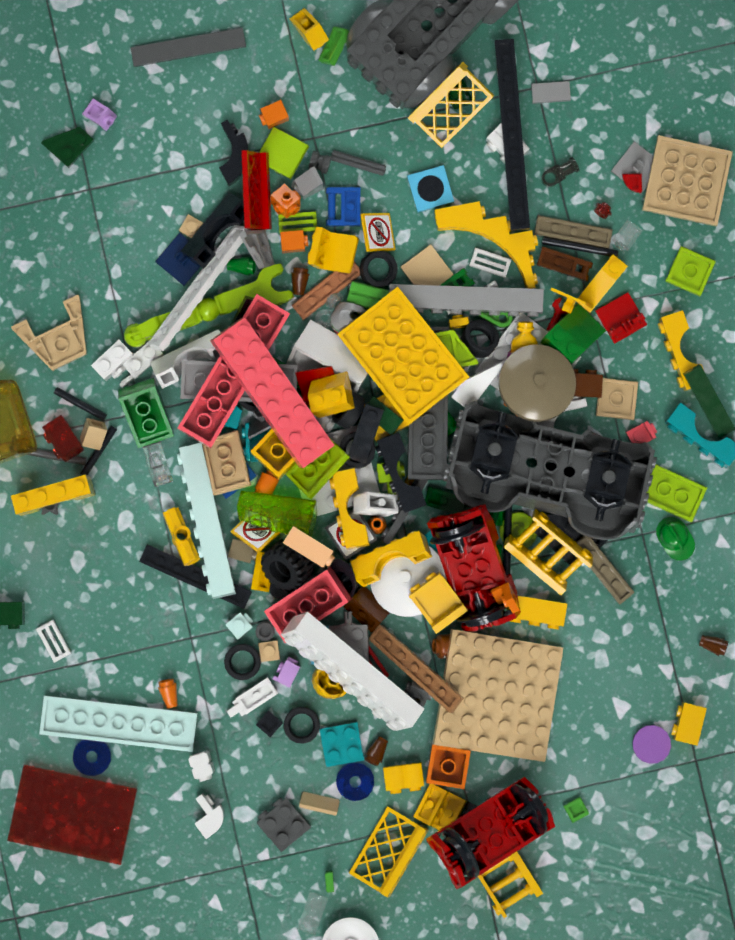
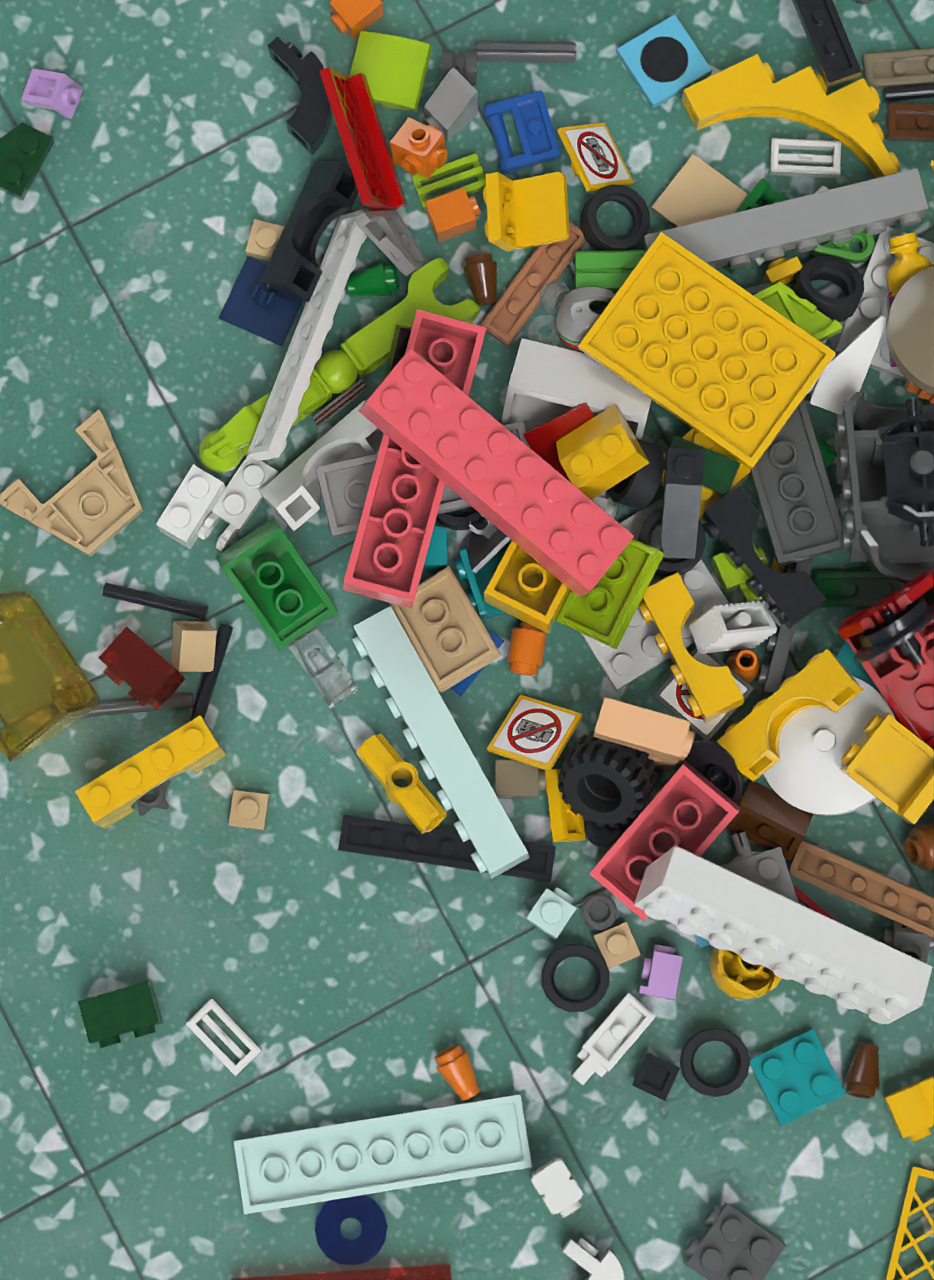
camera: 10 degrees left, 5 degrees down
clear neon green wedge [237,490,318,537] -> none
tan slope [299,792,340,816] -> none
clear blue tile [336,762,374,801] -> none
none -> tan plate [229,790,270,831]
none -> clear smoke sticker [313,379,367,427]

